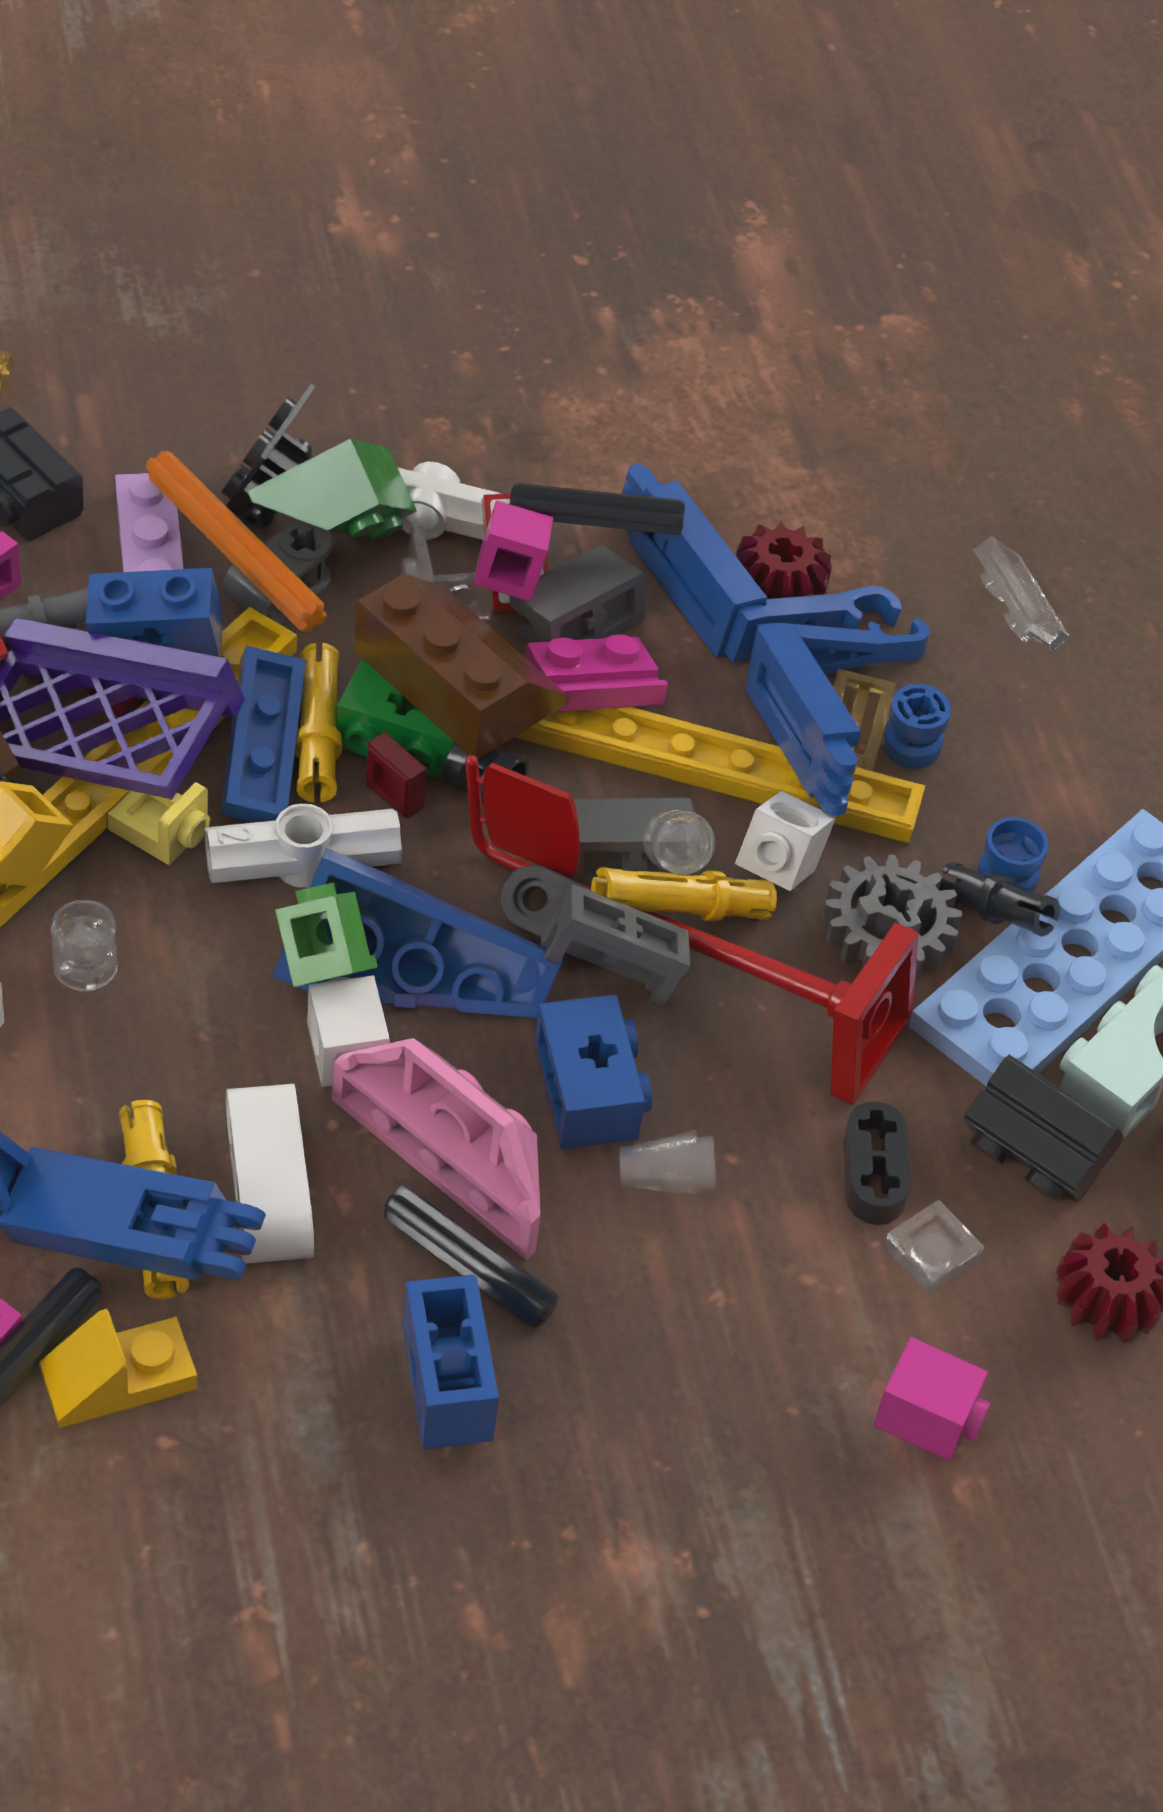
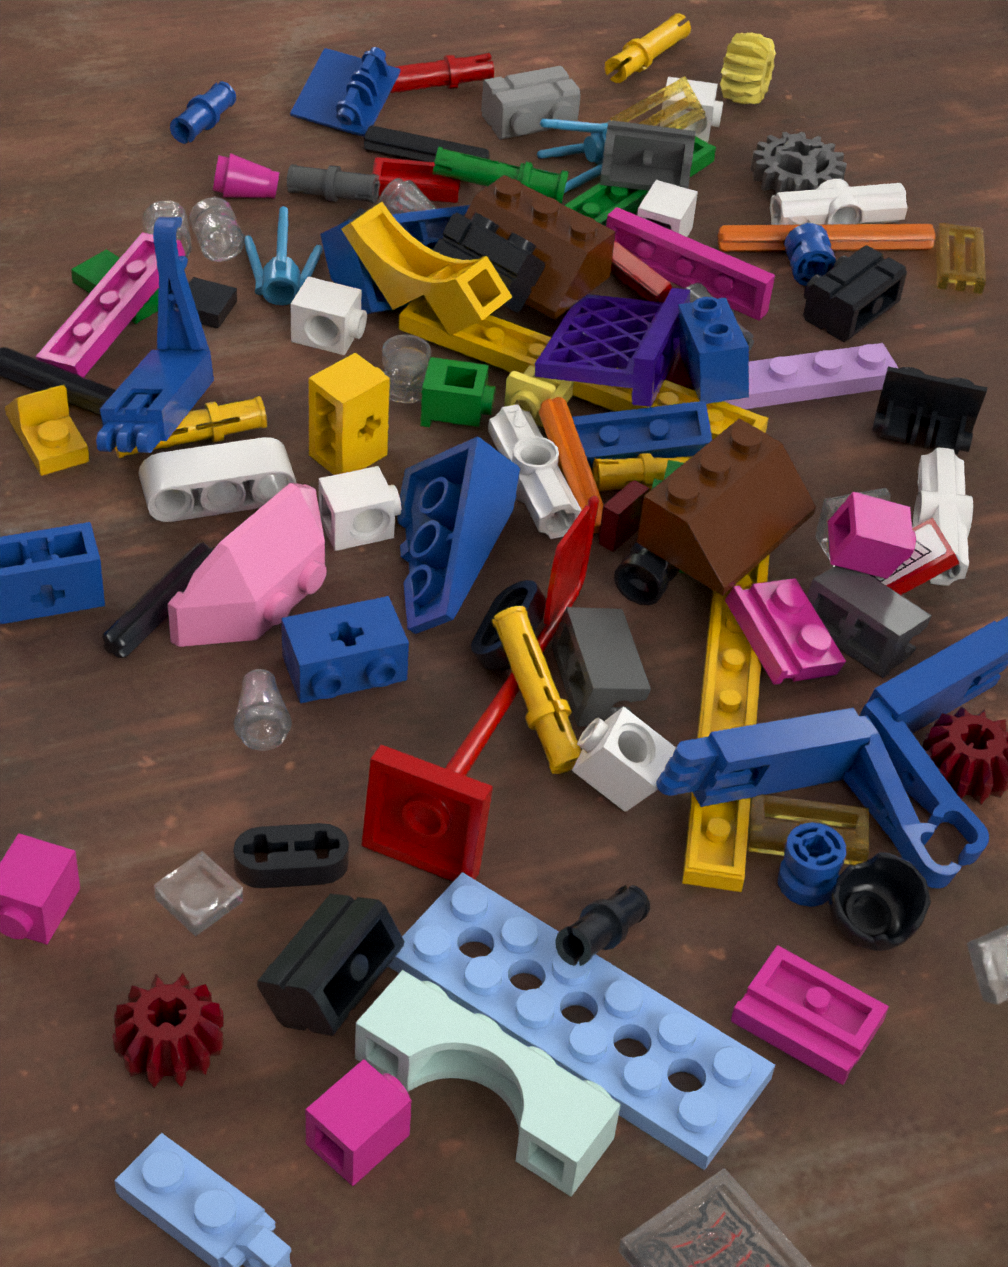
camera: 85 degrees right, 5 degrees down
orange axle [146,451,327,632] -> none
dark grey piece [222,521,333,625] -> none
slope [248,438,417,541] -> none
bright green brick [275,883,378,987] -> none
black axle [509,483,685,535] -> none
dark grey hinge [541,884,690,1006] -> none
clear wheel [643,809,716,875] -> none
flat silver gear [821,855,962,979] -> none
blue wheel [977,817,1049,892] -> none
none -> yellow brick [308,352,390,475]
none -> green brick [420,357,496,427]
none -> orange axle [539,397,603,534]
none -> dark pink plate [731,945,889,1085]
none -> black hair [829,852,931,951]

